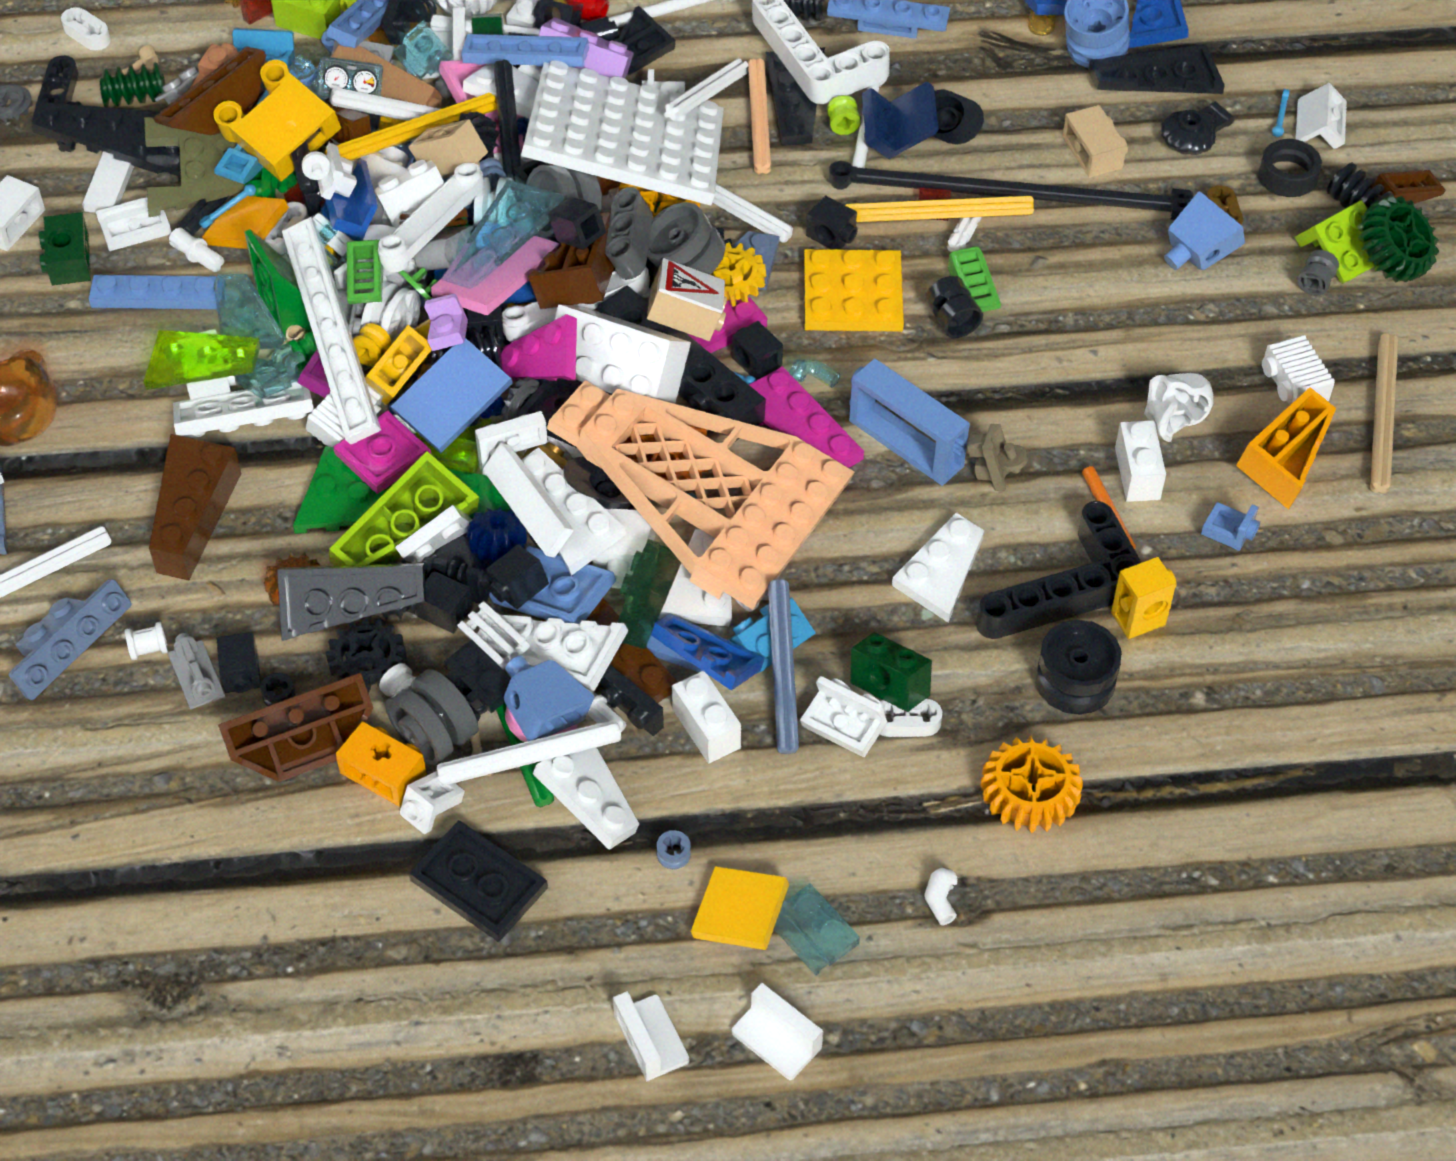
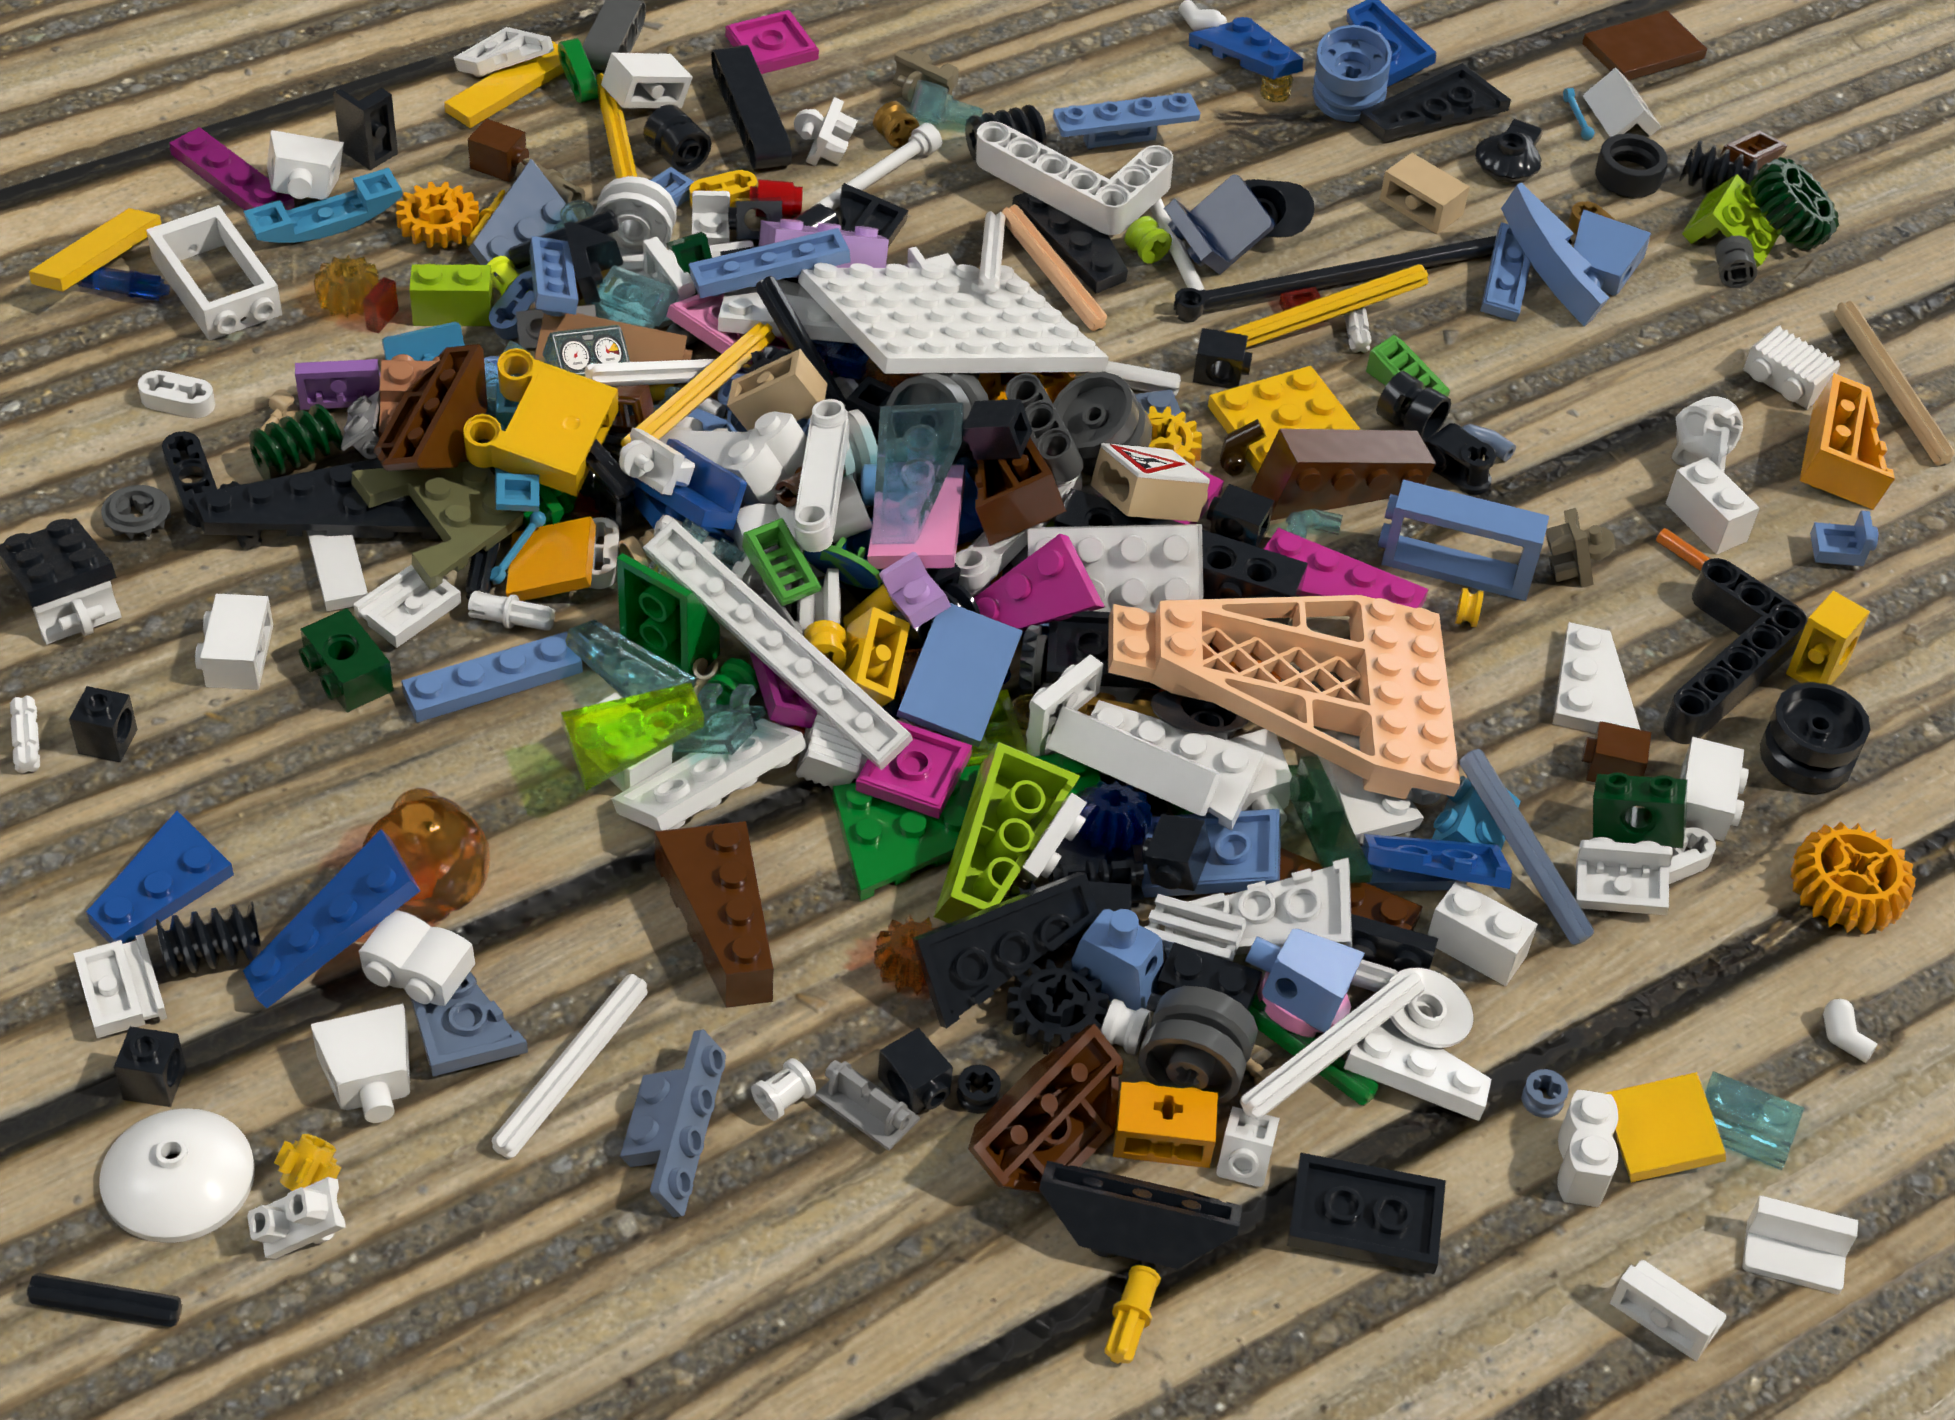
camera: 30 degrees left, 5 degrees down
none -> medium lavender bracket [295,359,381,410]
none -> black wedge [1039,1161,1243,1269]
none -> medium blue torso [1071,909,1164,1011]
none -> yellow axle [1104,1265,1161,1364]
none -> dark brown arm [1220,419,1266,476]
none -> reddish brown wedge [1251,429,1436,521]
none -> white dish [1388,968,1473,1048]
none -> black piece [1424,423,1496,495]
none -> yellow bush [1455,587,1483,627]
none -> sand blue arm [1462,424,1516,462]
none -> medium blue tile [1480,222,1530,322]
none -> medium blue slope [1501,183,1610,326]
none -> white brick [1557,1089,1618,1207]
none -> reddish brown brick [1581,721,1652,783]
none -> reddish brown tile [1582,10,1707,81]
none -> white brick [1680,737,1749,841]

